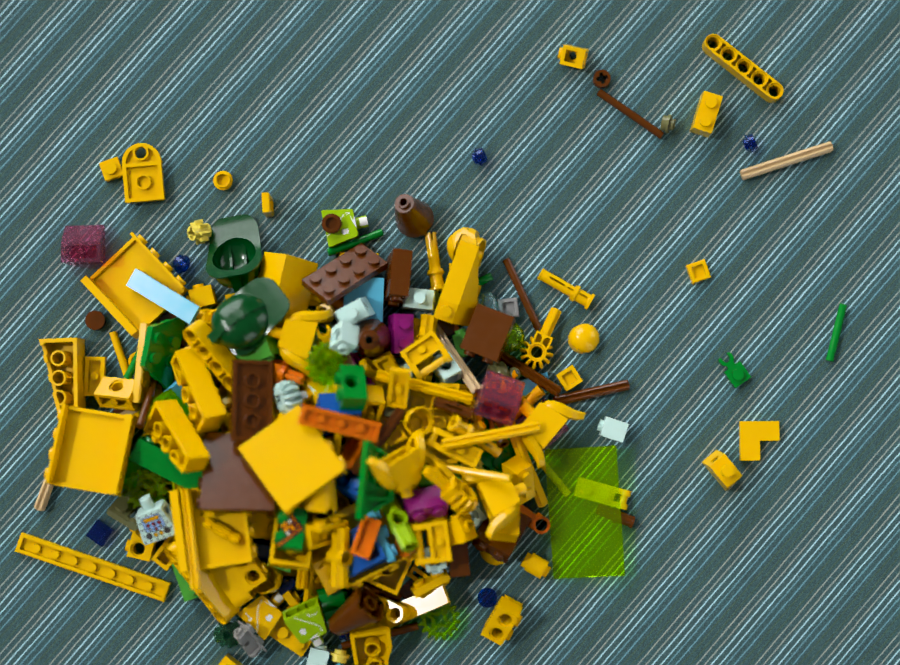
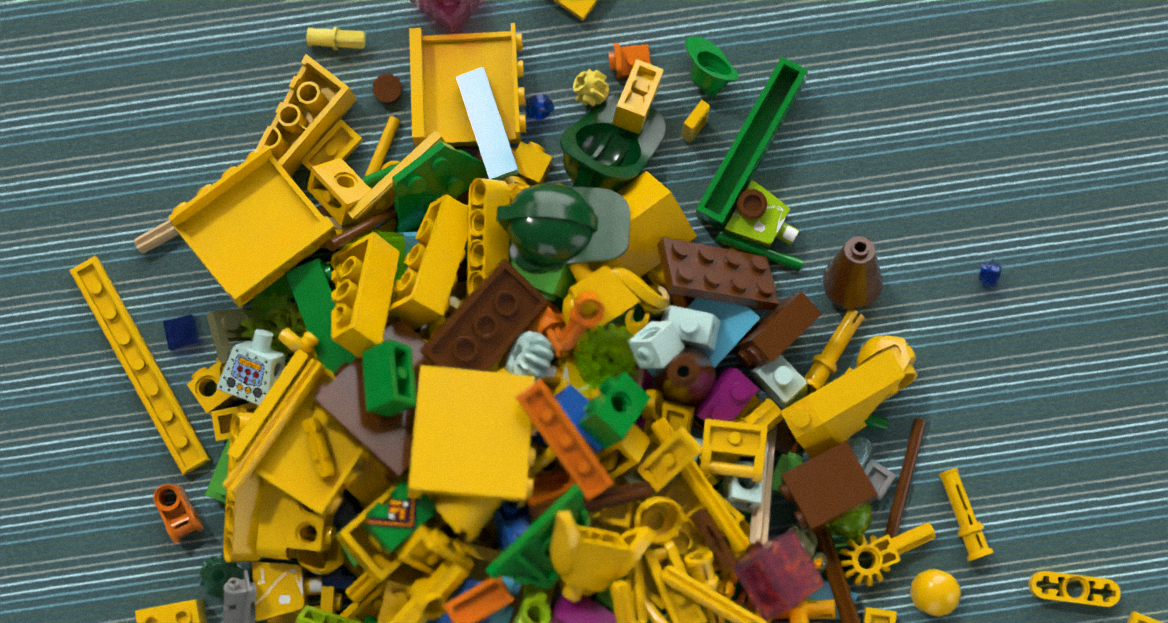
camera: 50 degrees right, 5 degrees down
yellow plate [213,171,233,190] -> none
none -> orange piece [153,484,204,544]
none -> yellow arm [278,328,319,354]
none -> light yellow axle [306,27,366,50]
none -> green brick [362,339,417,418]
none -> orange axle [556,290,604,350]
none -> orange bracket [608,43,651,79]
none -> yellow brick [612,59,664,135]
none -> green piece [685,36,739,97]
none -> green brick [696,56,808,231]
none -> yellow beam [1028,571,1121,607]

